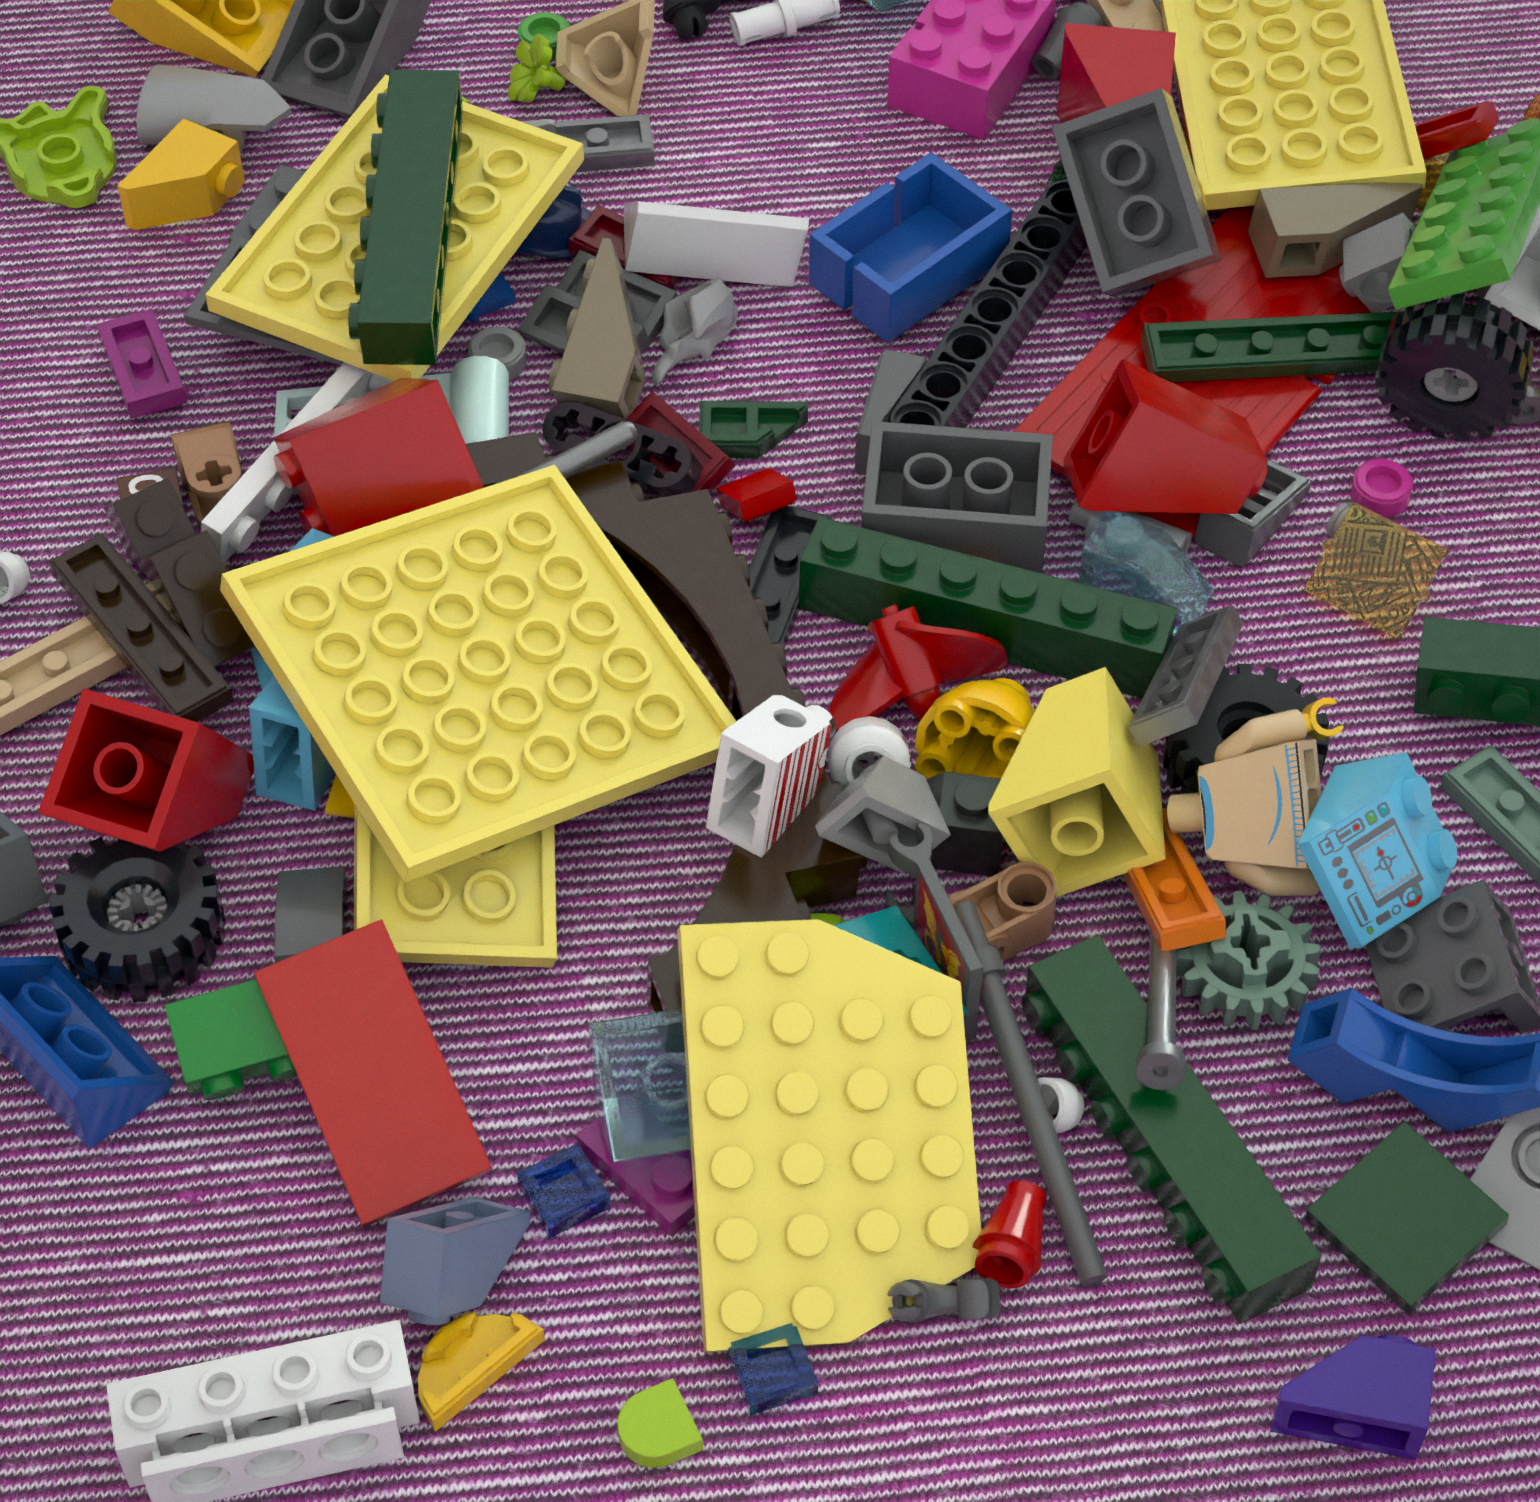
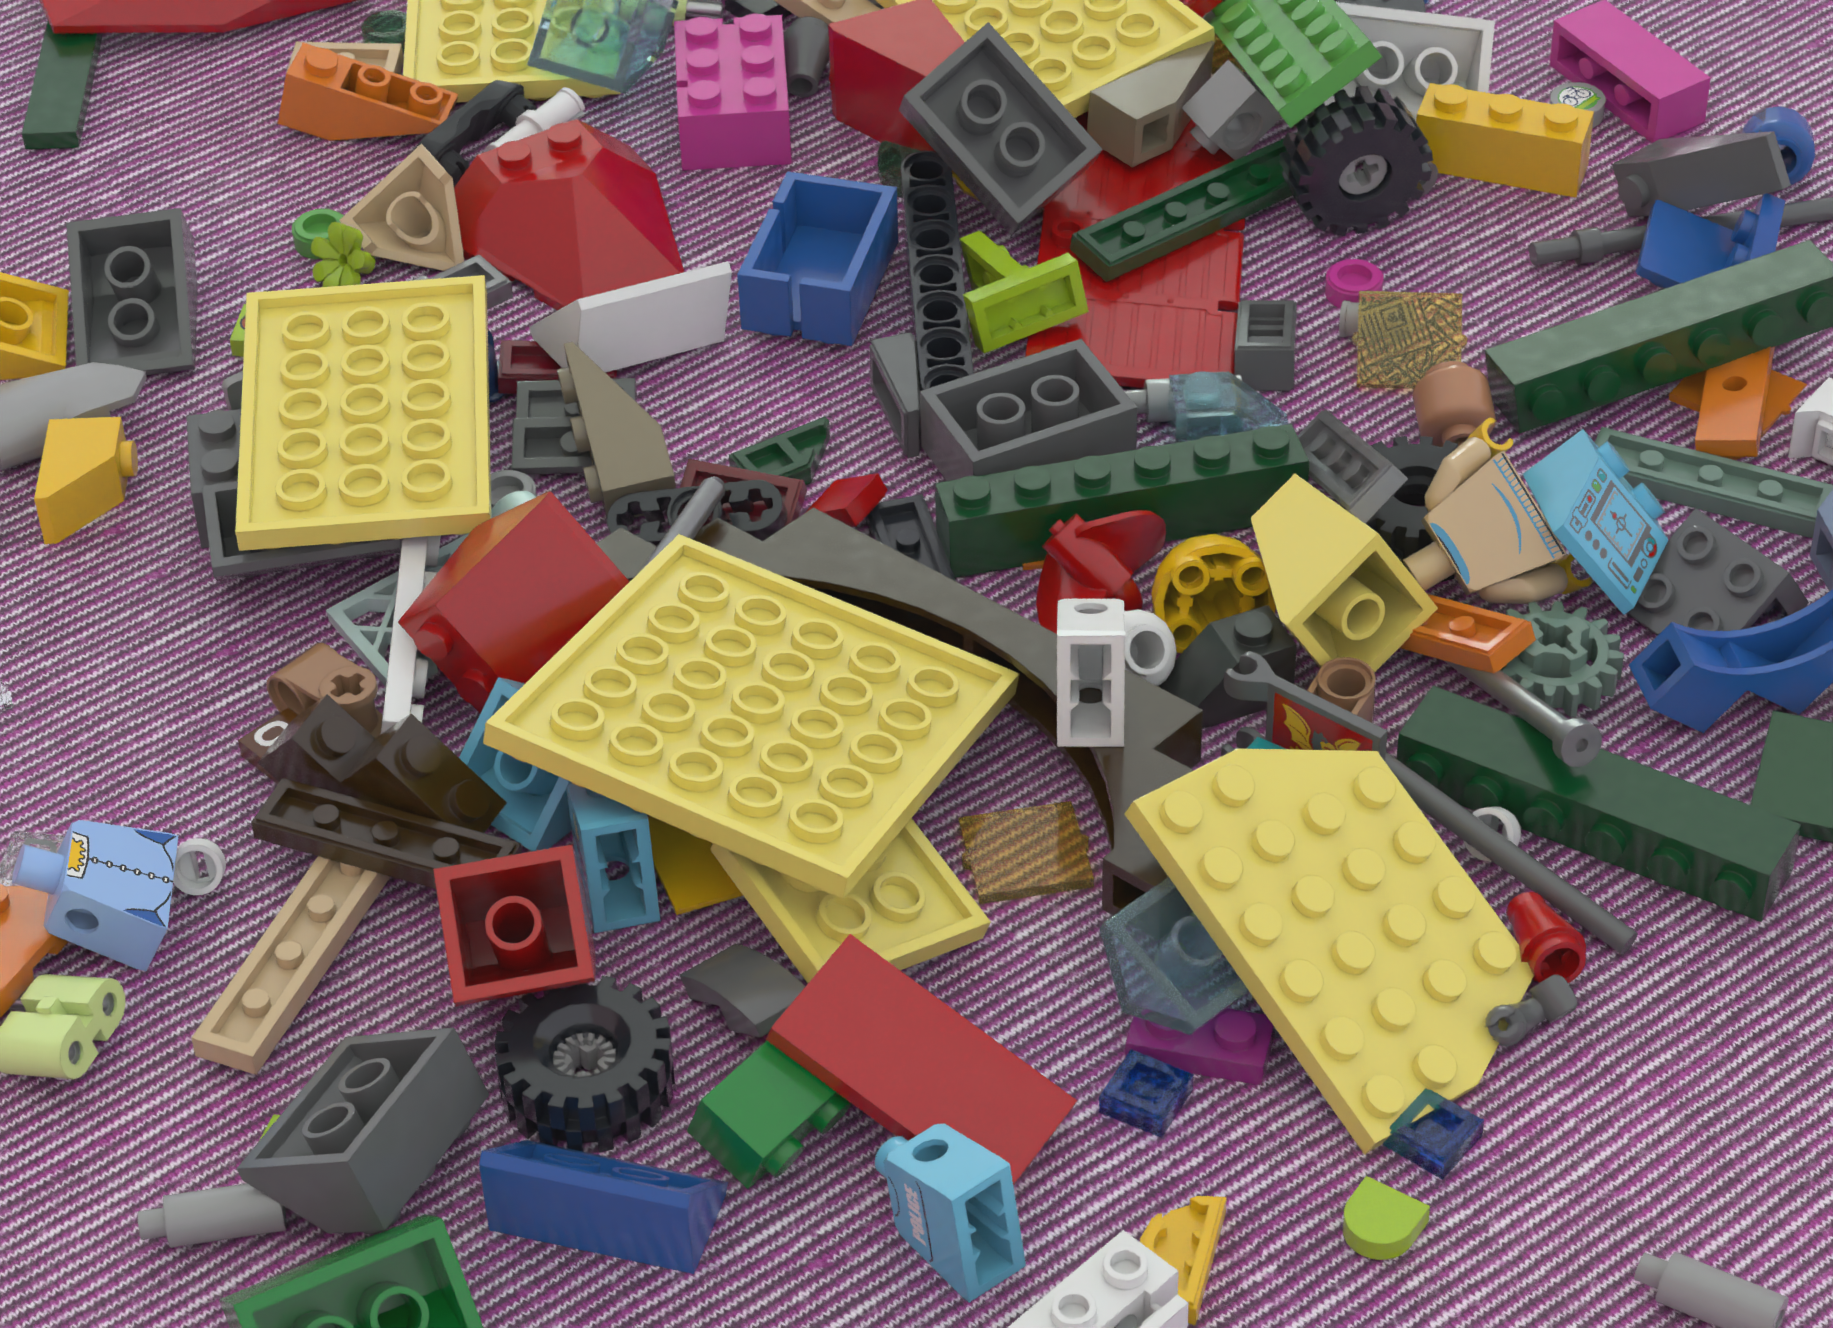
camera: 30 degrees left, 10 degrees down
magenta plate [96,308,187,419] -> none
dark green brick [348,70,464,365] -> none
sand blue slope [380,1197,531,1325] -> none
light grey piece [652,278,738,385] -> none
light grey slope [815,756,951,874] -> none
red slope [1063,359,1268,514] -> none
none -> red wedge [454,119,684,311]
none -> medium azure torso [875,1124,1026,1302]
none -> clear yellow piece [958,801,1094,904]
none -> lime bracket [959,230,1089,354]
none -> nougat head [1412,361,1496,447]

